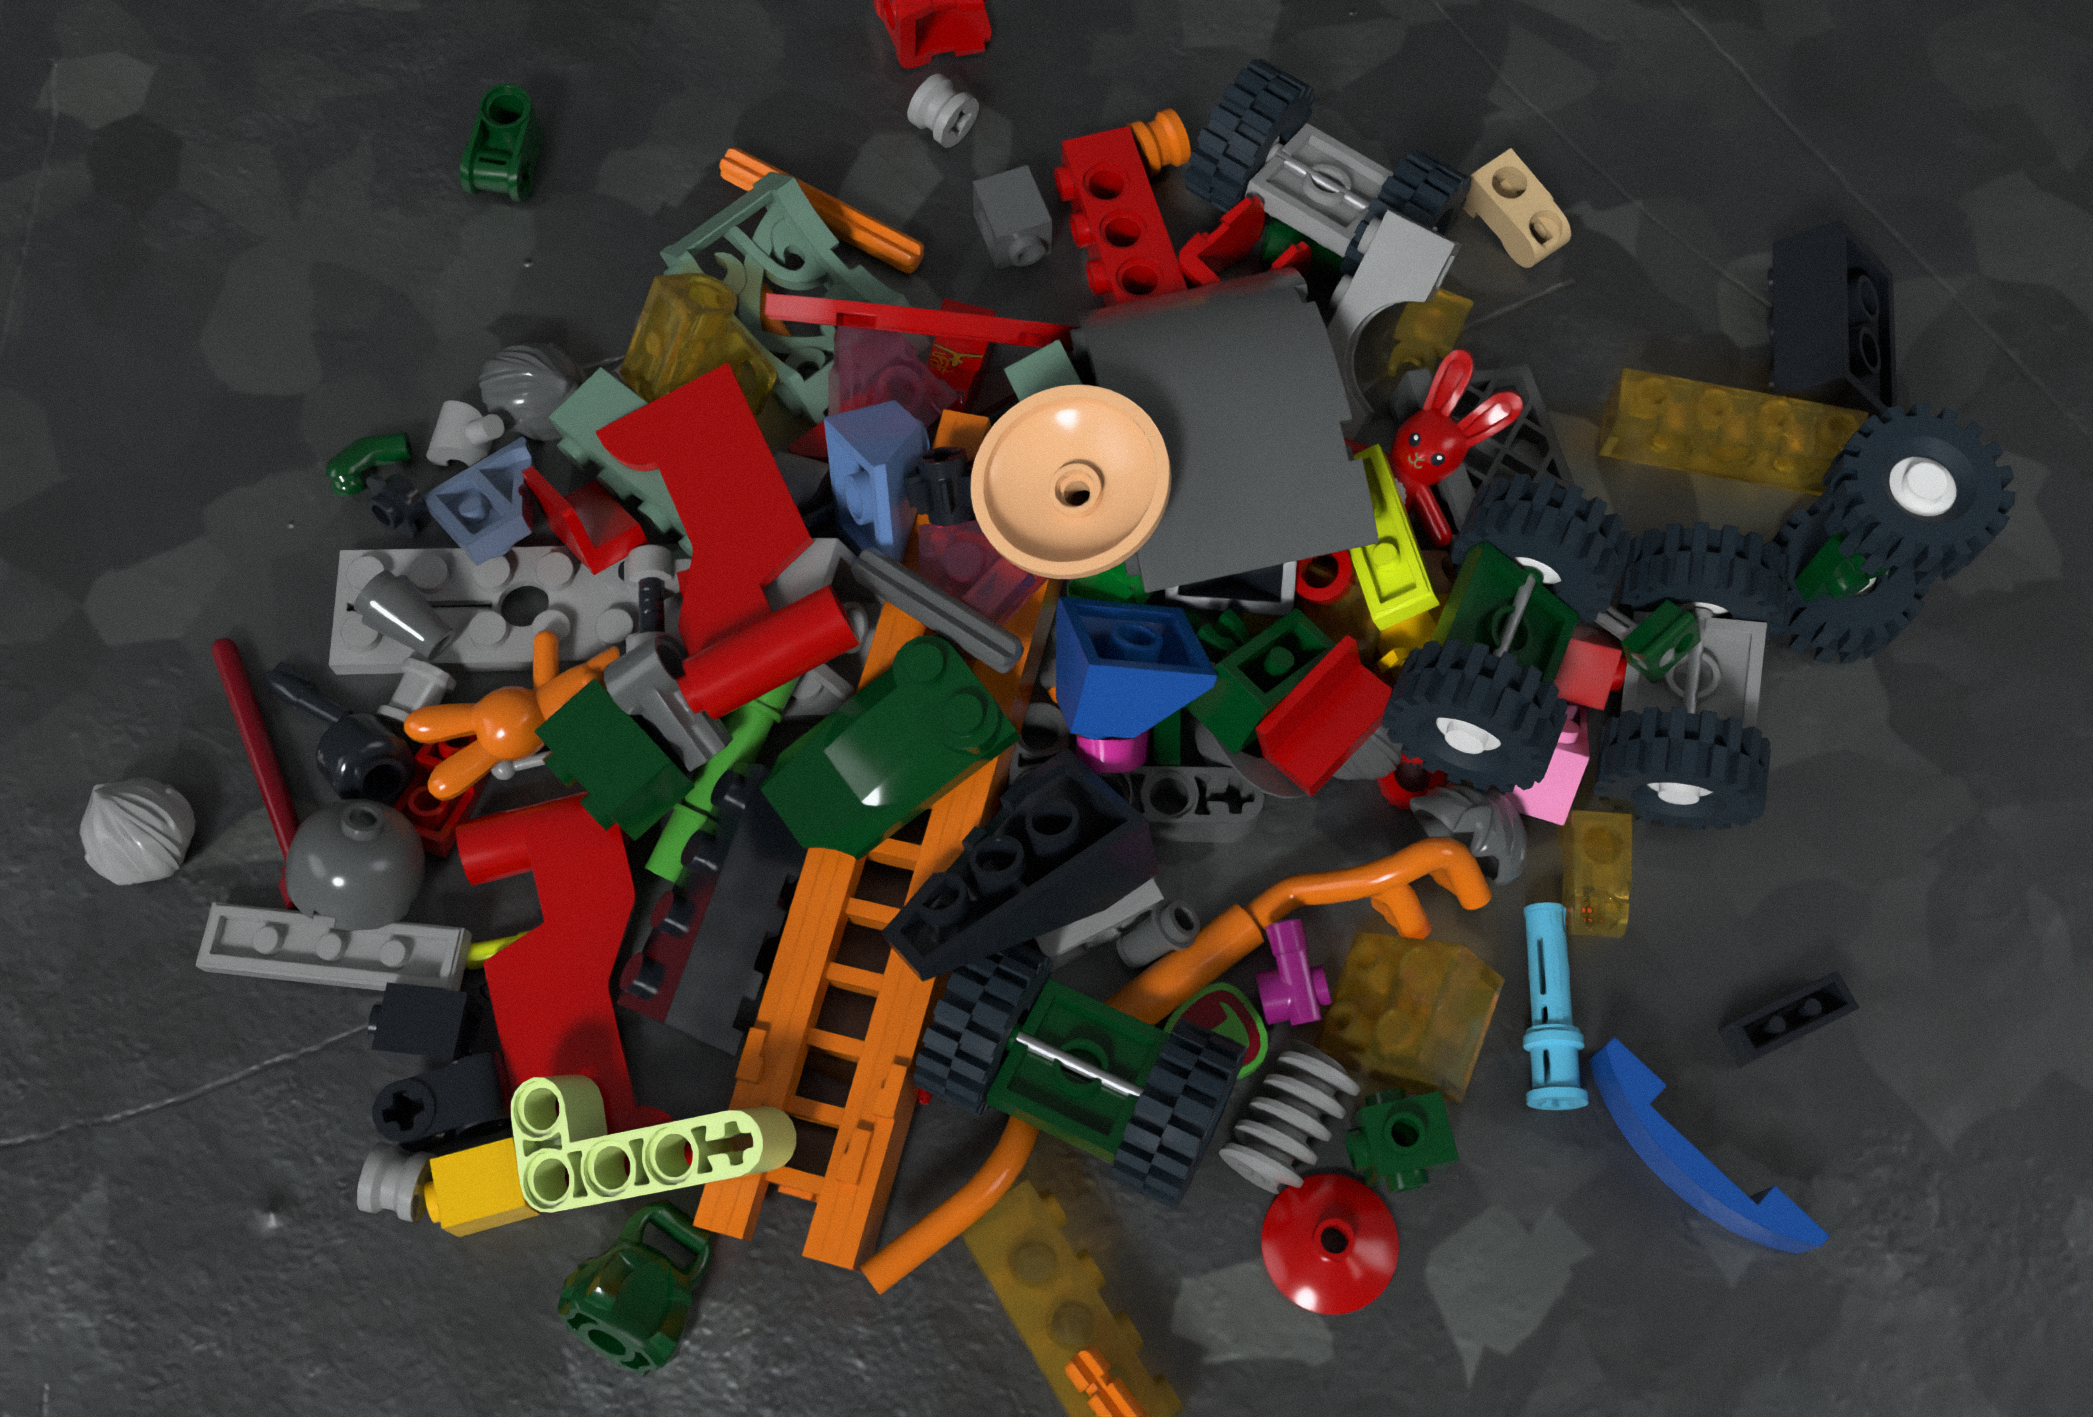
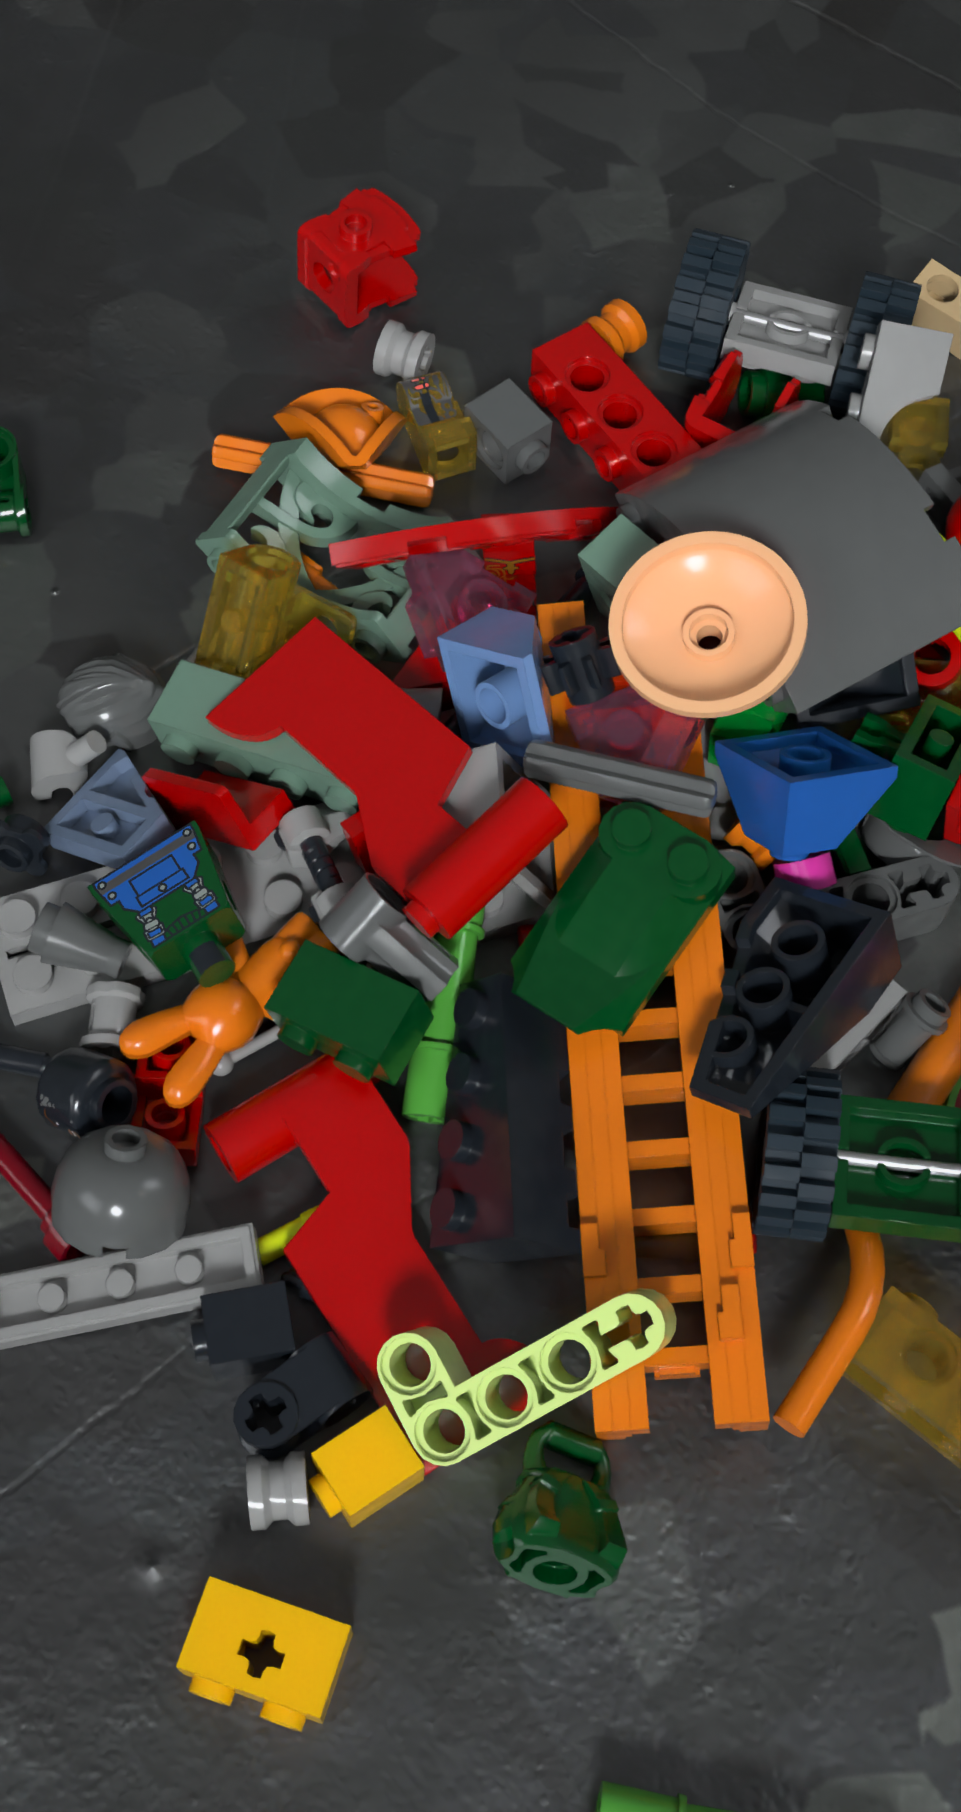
camera: 20 degrees left, 5 degrees down
none -> torso [87,820,246,987]
none -> yellow brick [176,1576,353,1732]
none -> orange hat [273,388,407,469]
none -> clear yellow leg [396,370,477,481]

